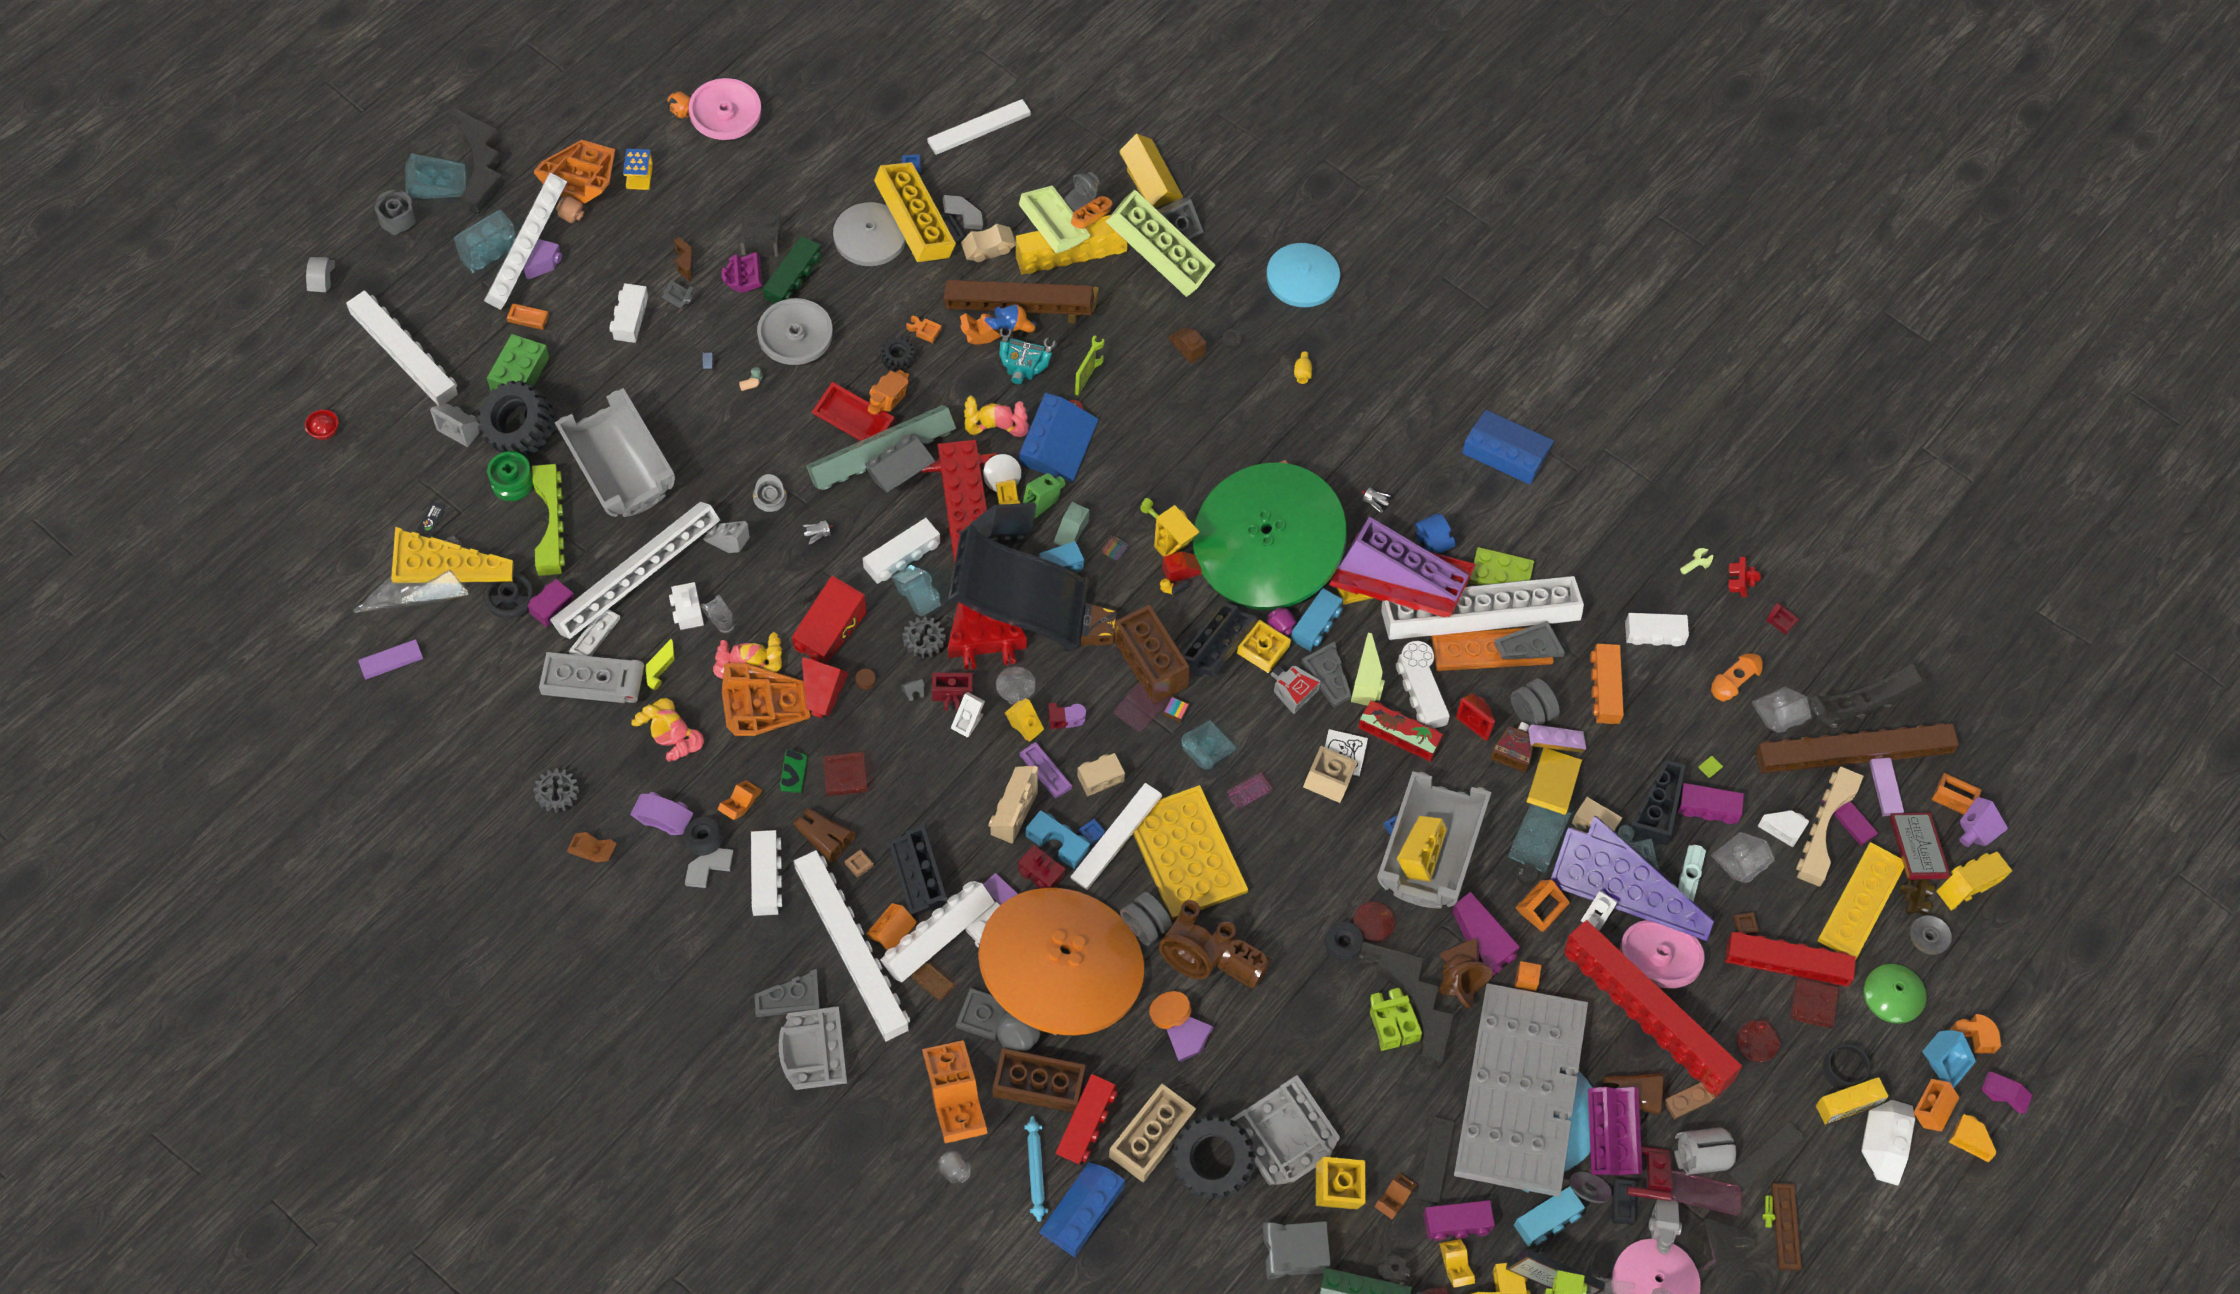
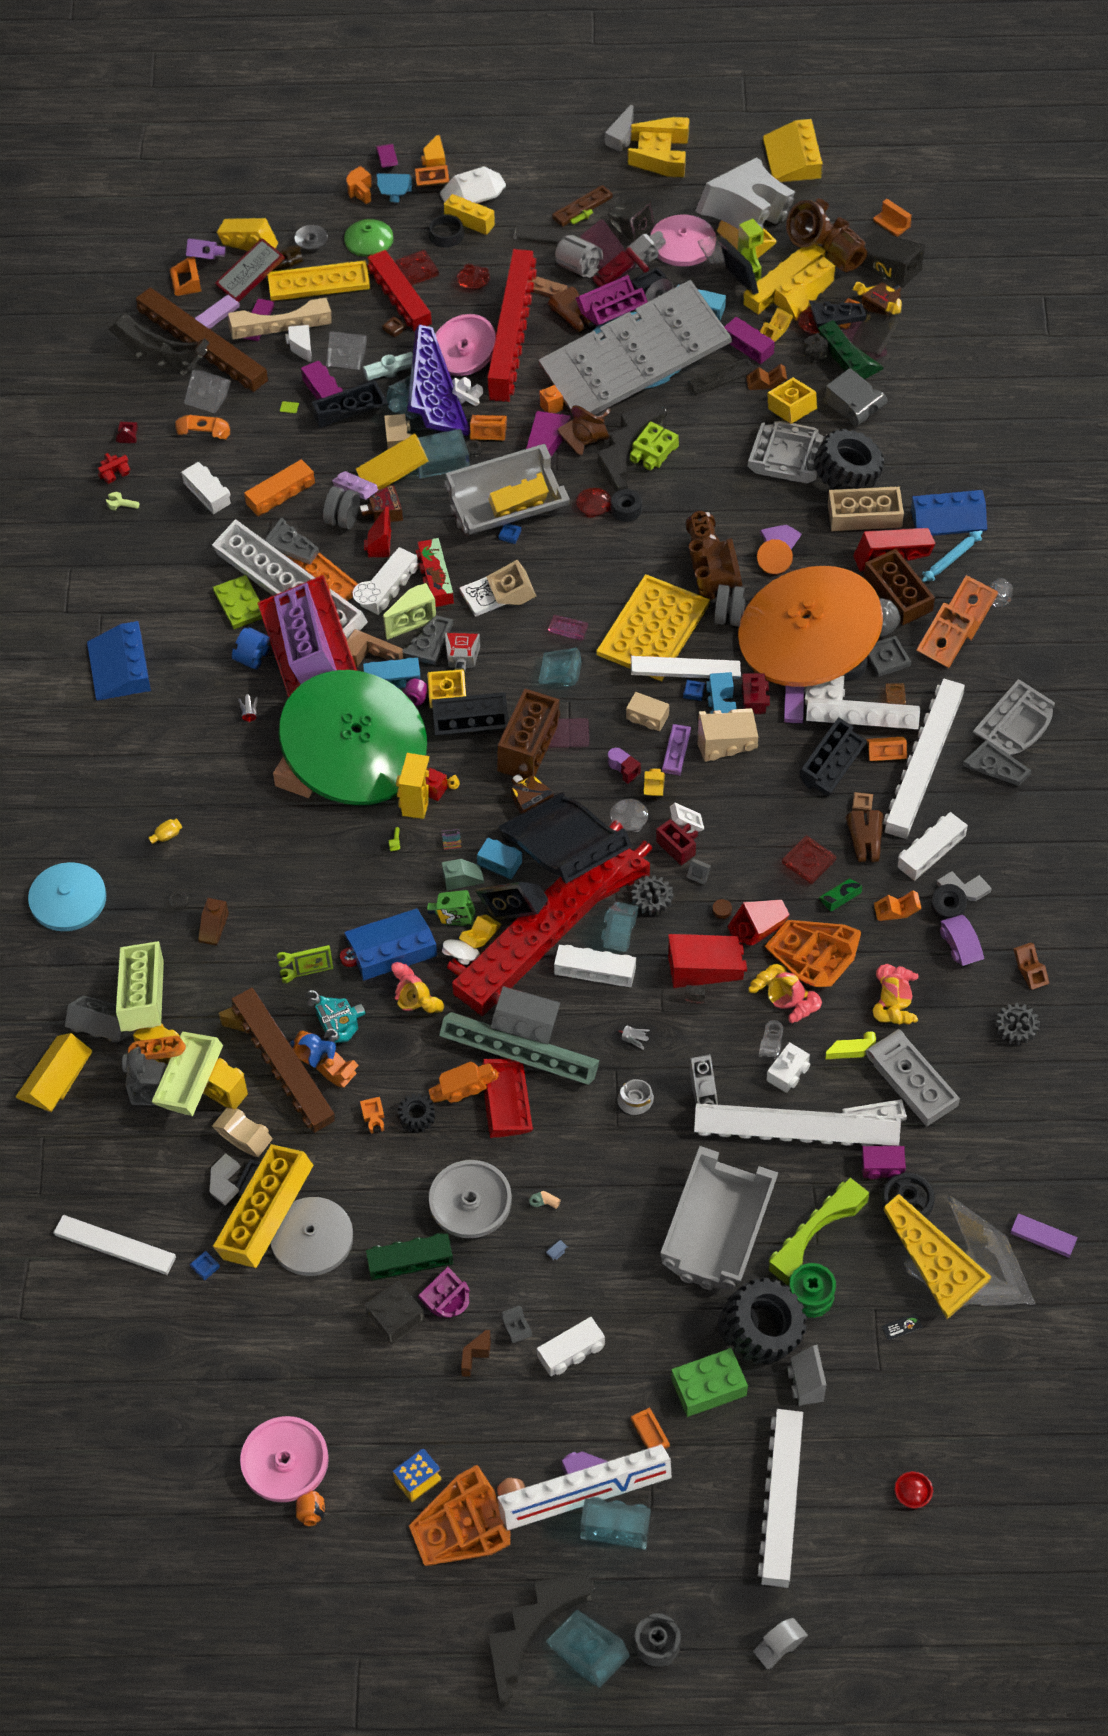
camera: 125 degrees left, 5 degrees down
none -> medium nougat bracket [347,629,403,667]

